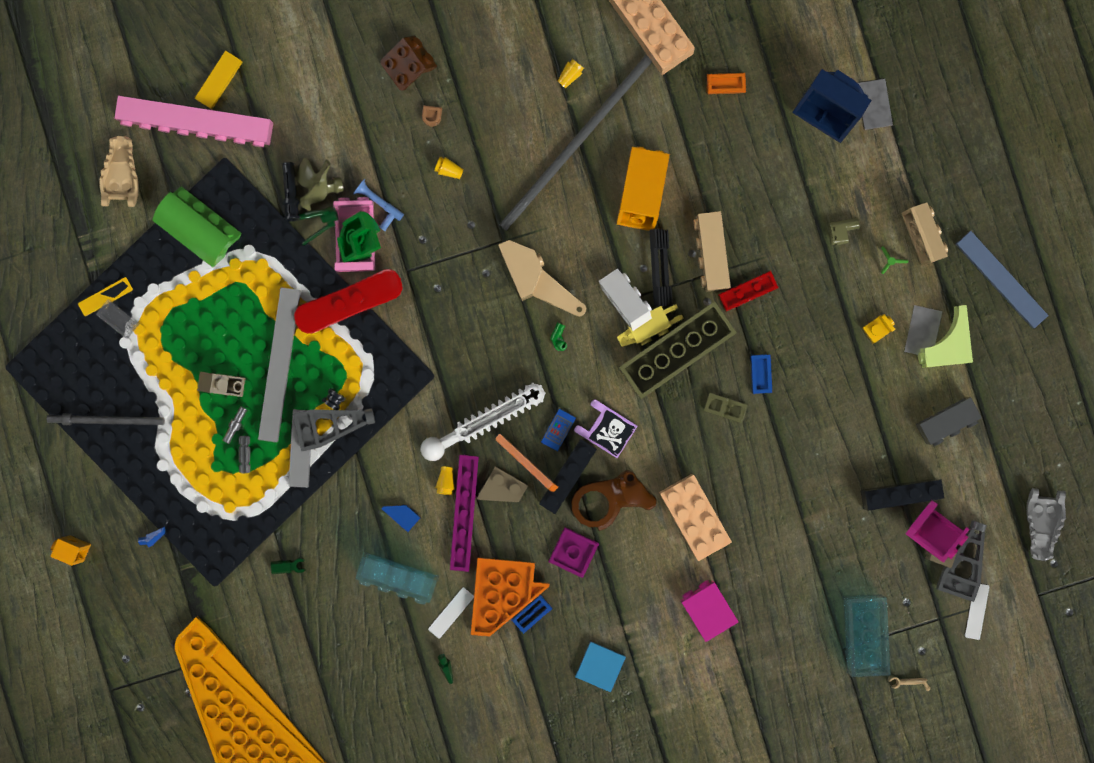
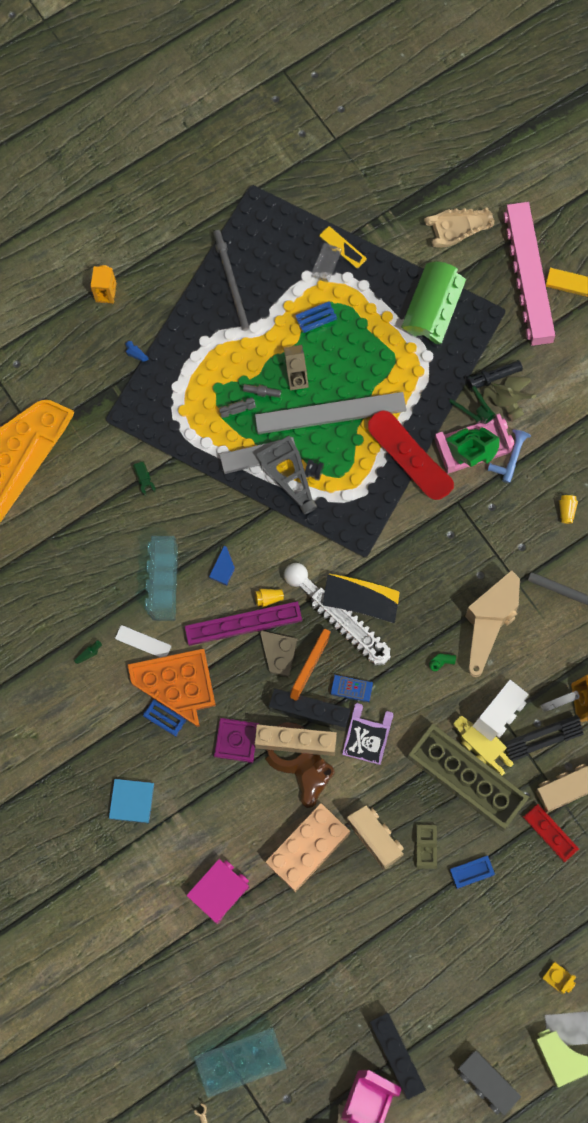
camera: 80 degrees right, 15 degrees down
none -> tan brick [255,725,337,756]
none -> blue tile [296,301,337,333]
none -> black sticker [322,574,400,623]
none -> tan slope [347,806,404,870]
none -> light grey tile [541,691,580,712]

